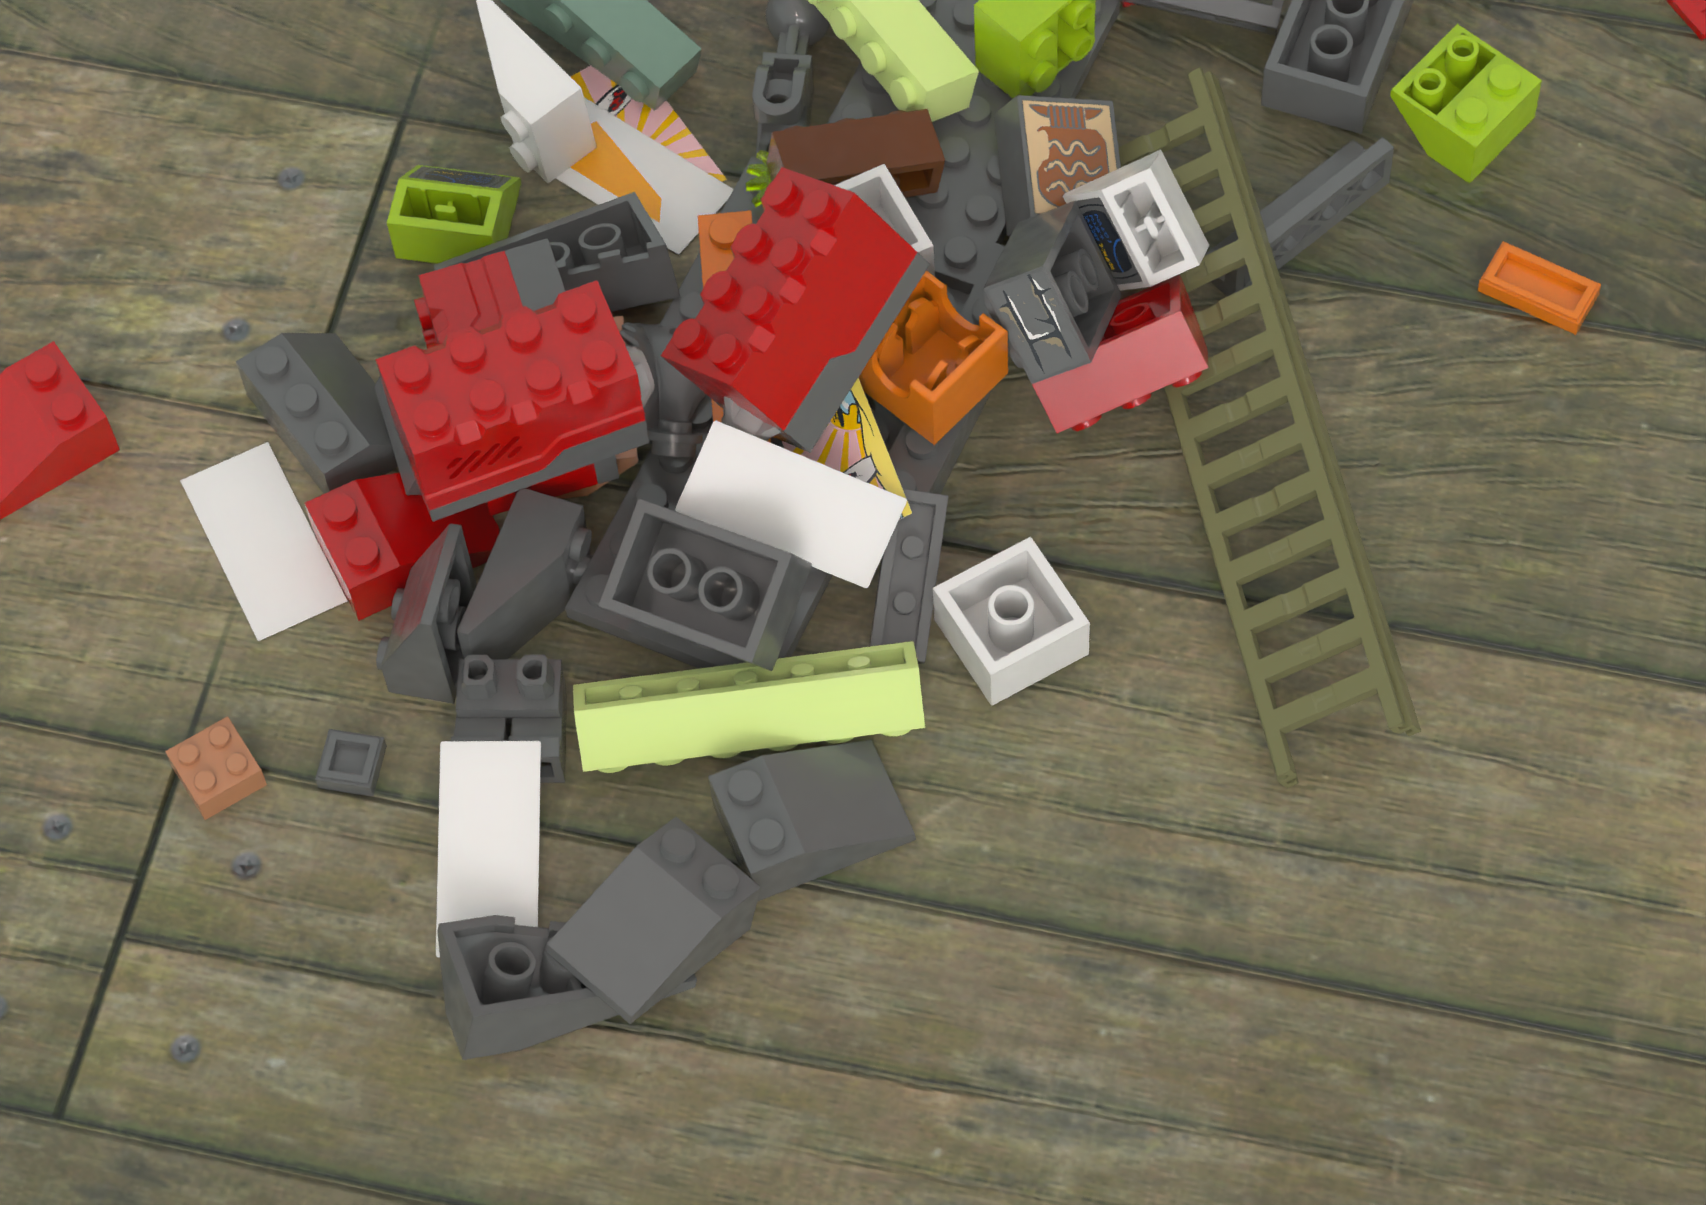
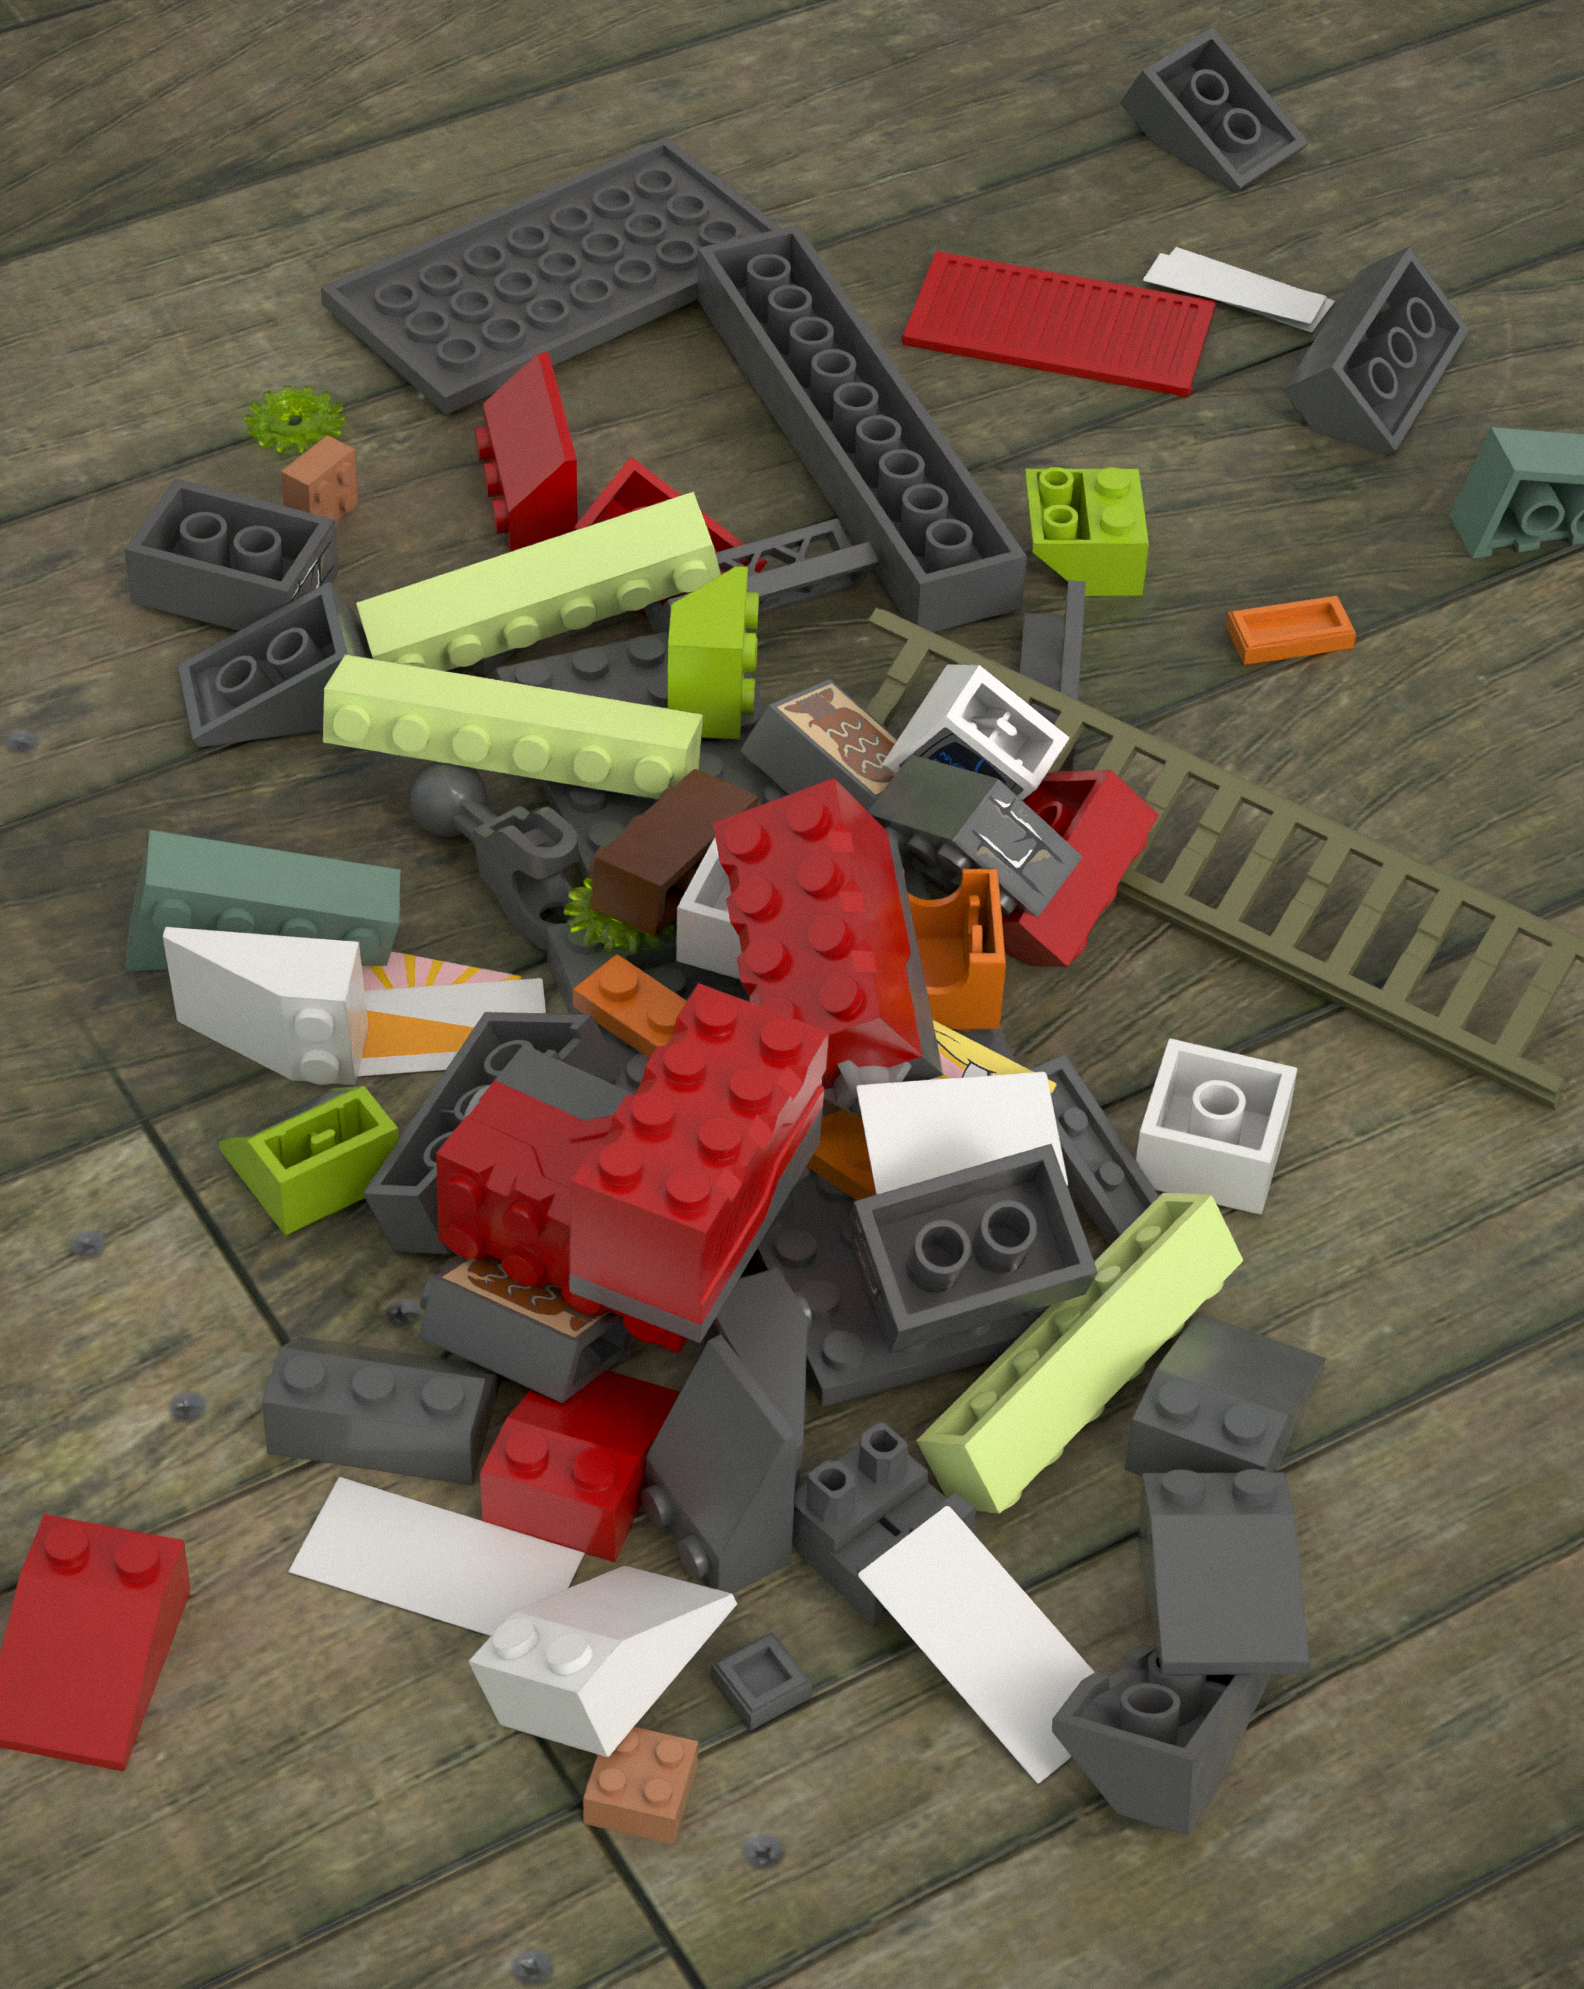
camera: 50 degrees left, 15 degrees down
none -> white slope [468,1566,737,1757]

